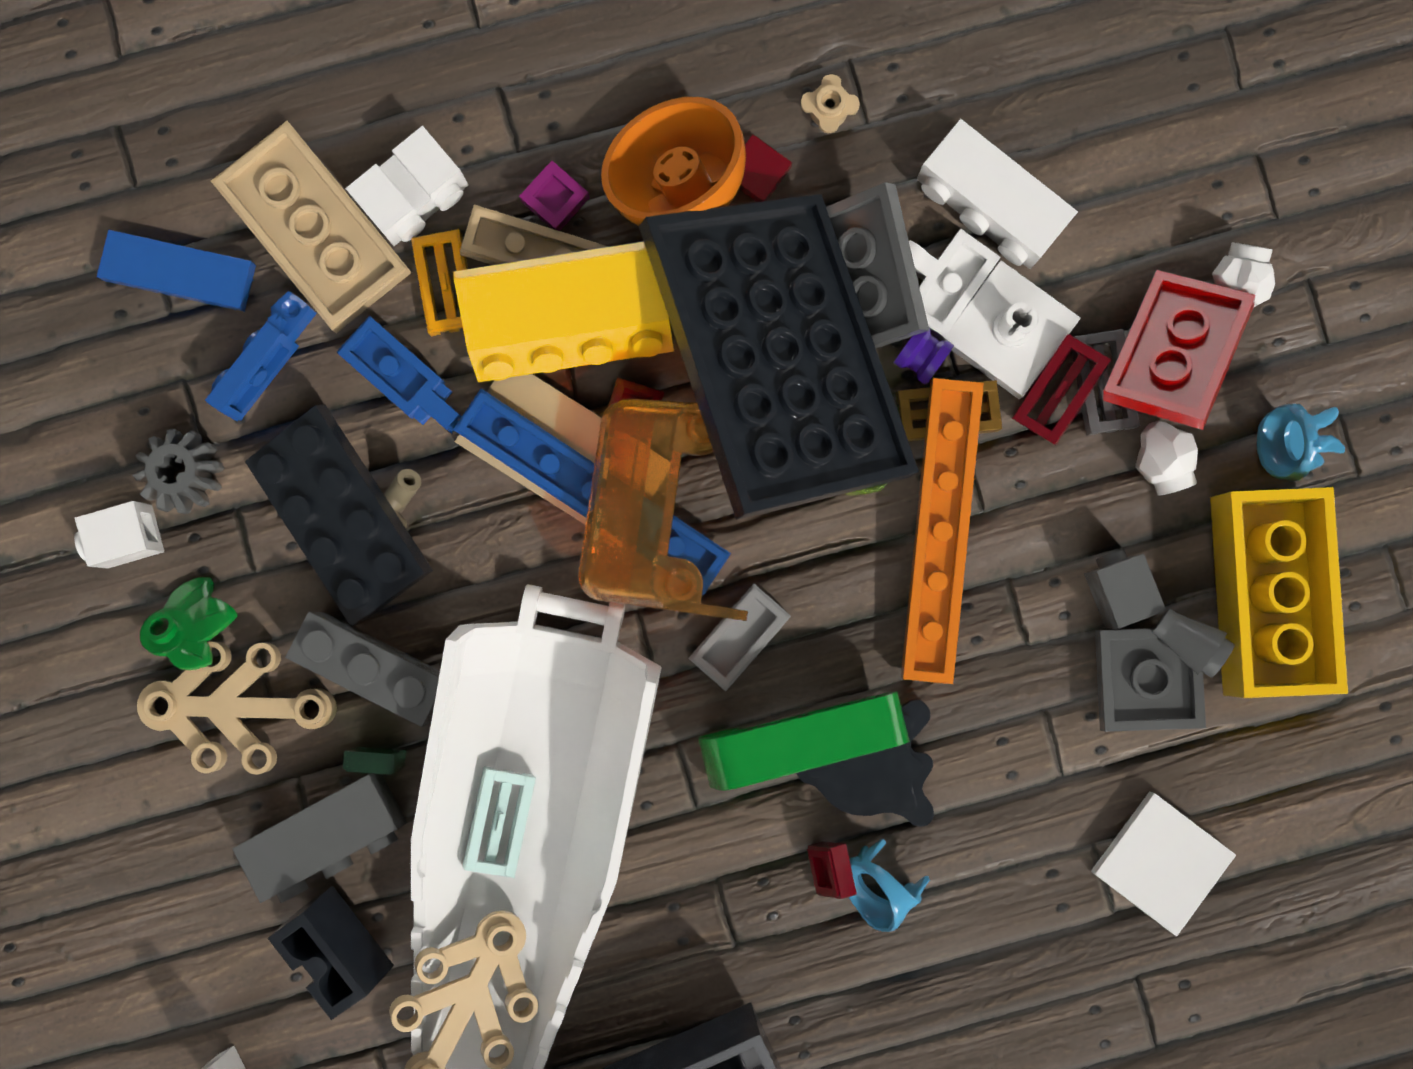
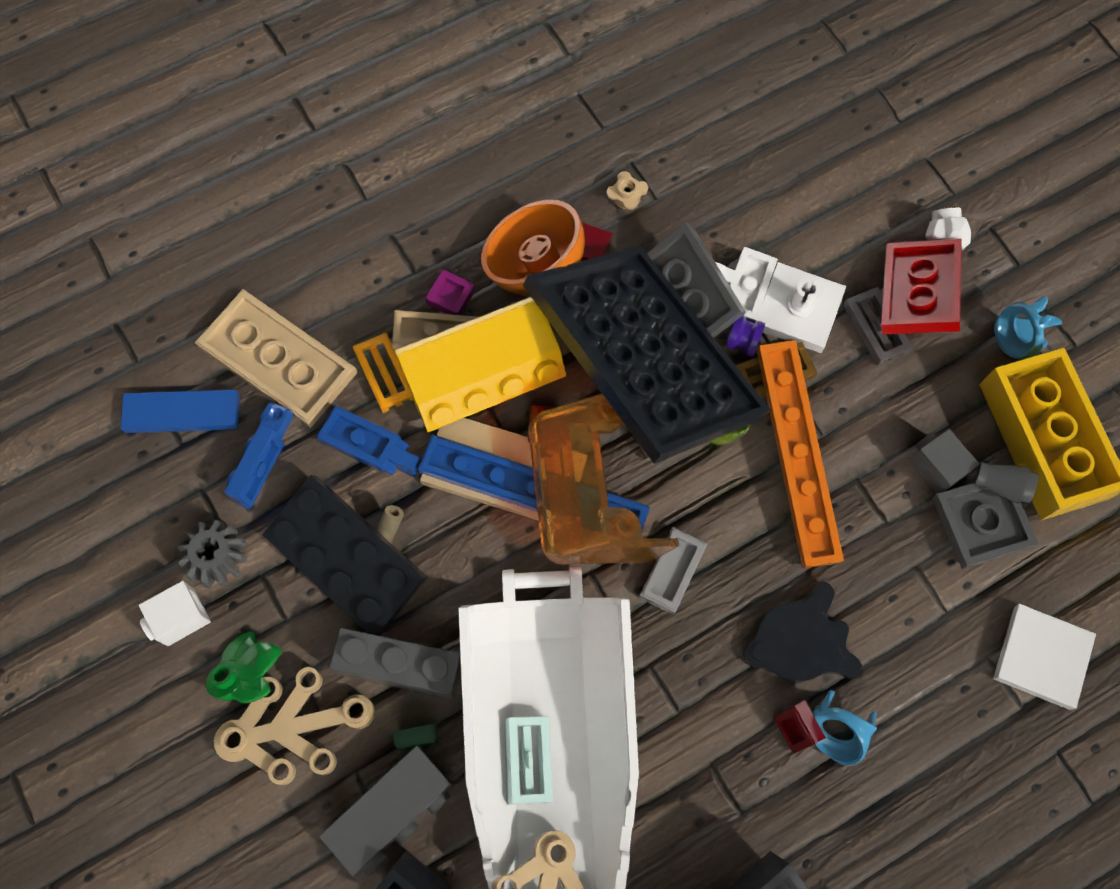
camera: 20 degrees left, 15 degrees down
white brick [345,125,468,246] -> none
green beam [698,691,910,791] -> none
white brick [917,119,1078,269] -> none
dark red tile [1012,334,1111,446] -> none
white rock [1135,420,1198,495] -> none

